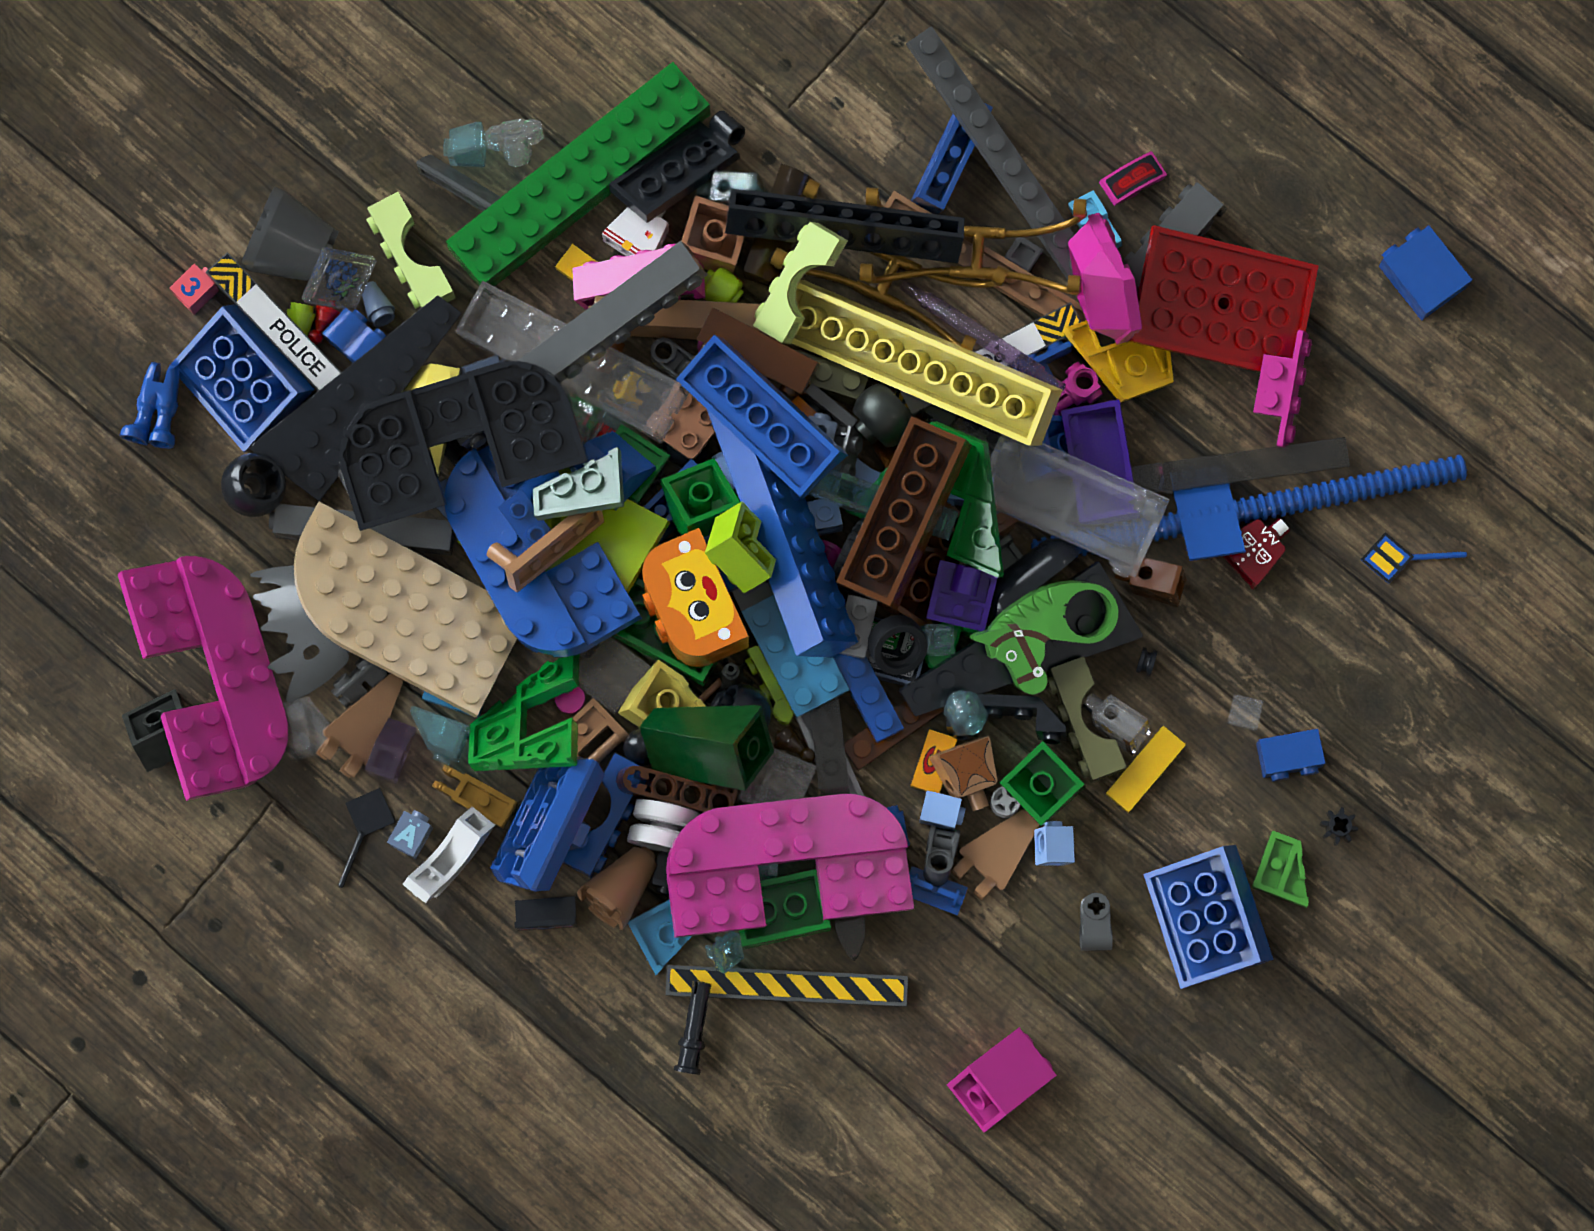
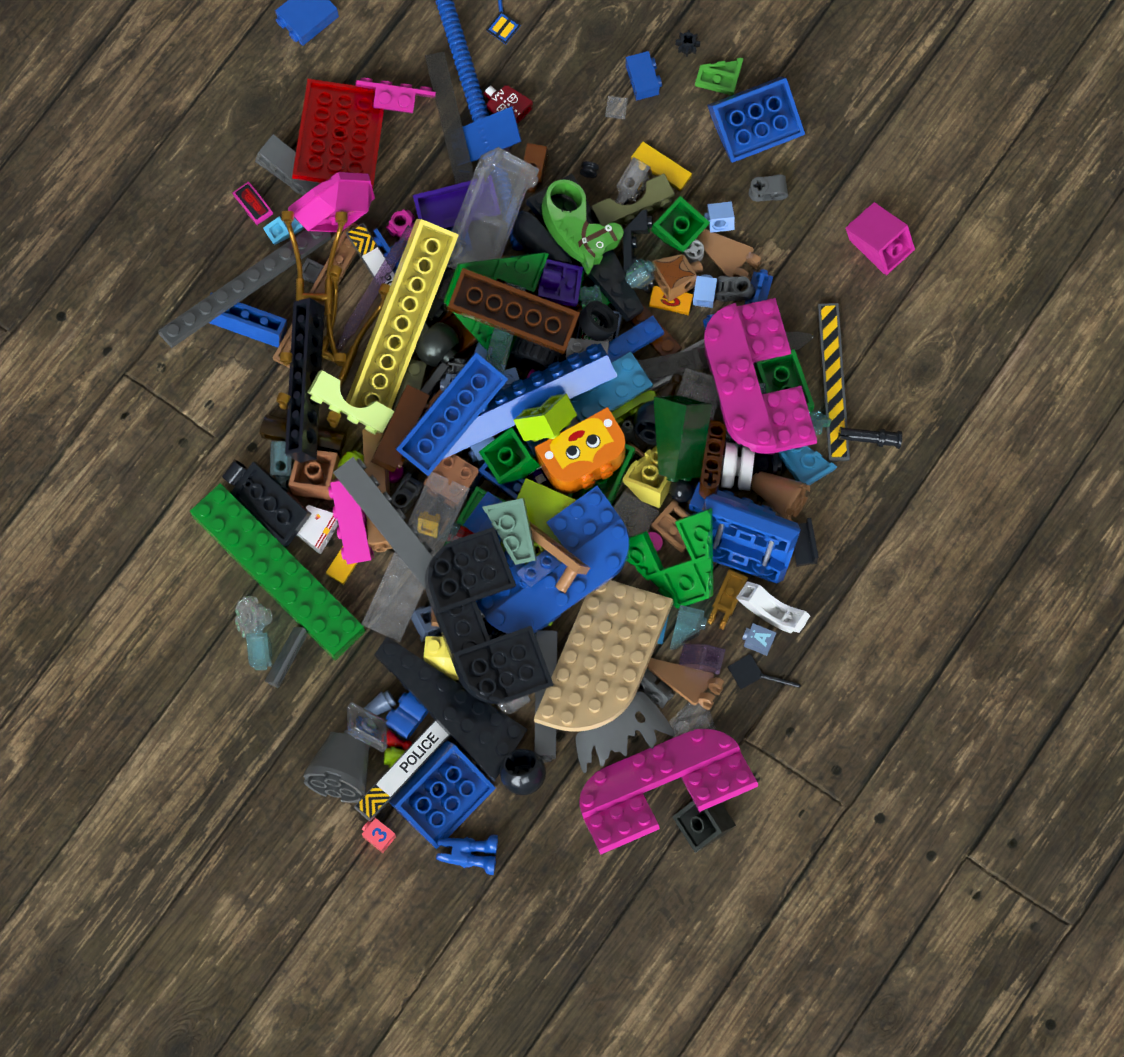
camera: 95 degrees left, 5 degrees down
yellowish green arch [366,192,455,309] -> none
yellow wing [1063,320,1174,403] -> none

